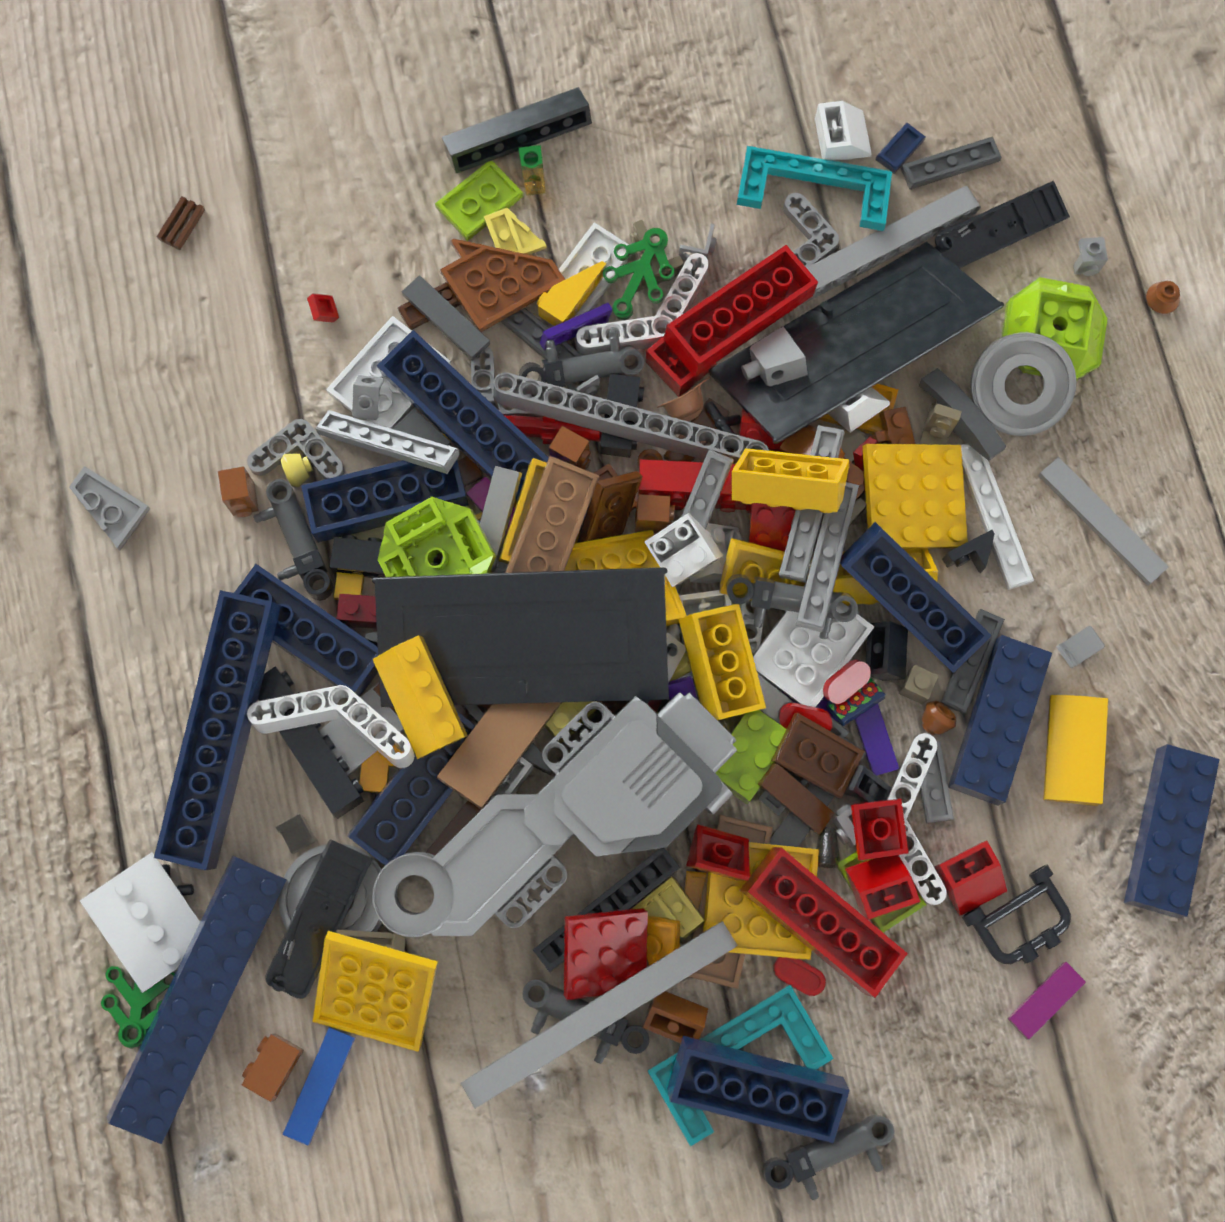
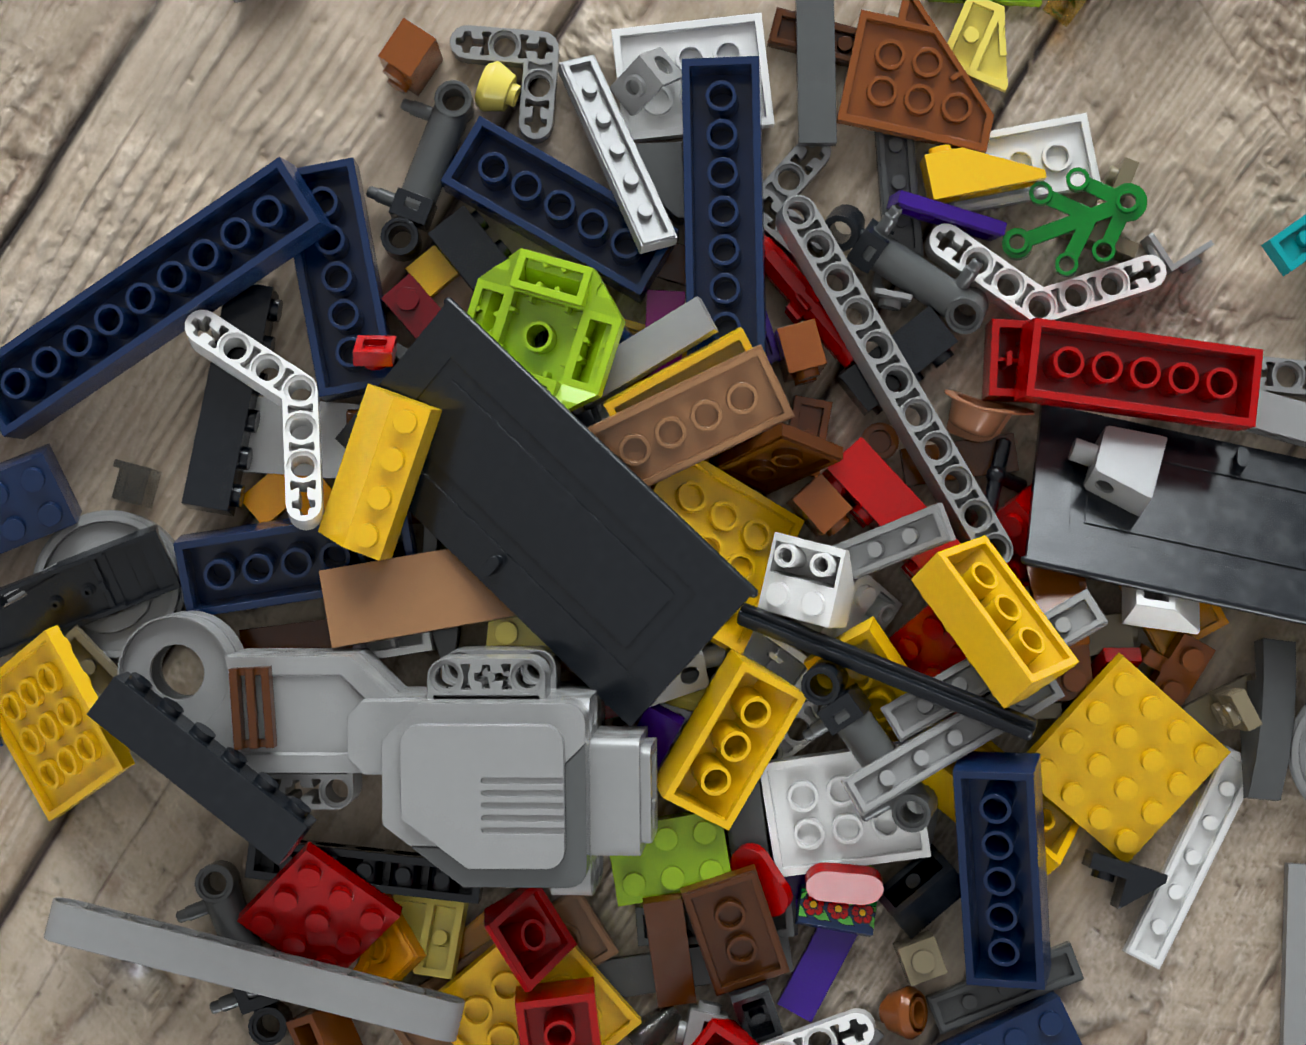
camera: 45 degrees right, 10 degrees up
none -> black brick [86,672,317,865]
none -> reddish brown tile [228,666,277,750]
none -> red plate [353,335,397,370]
none -> black axle [737,603,1038,740]

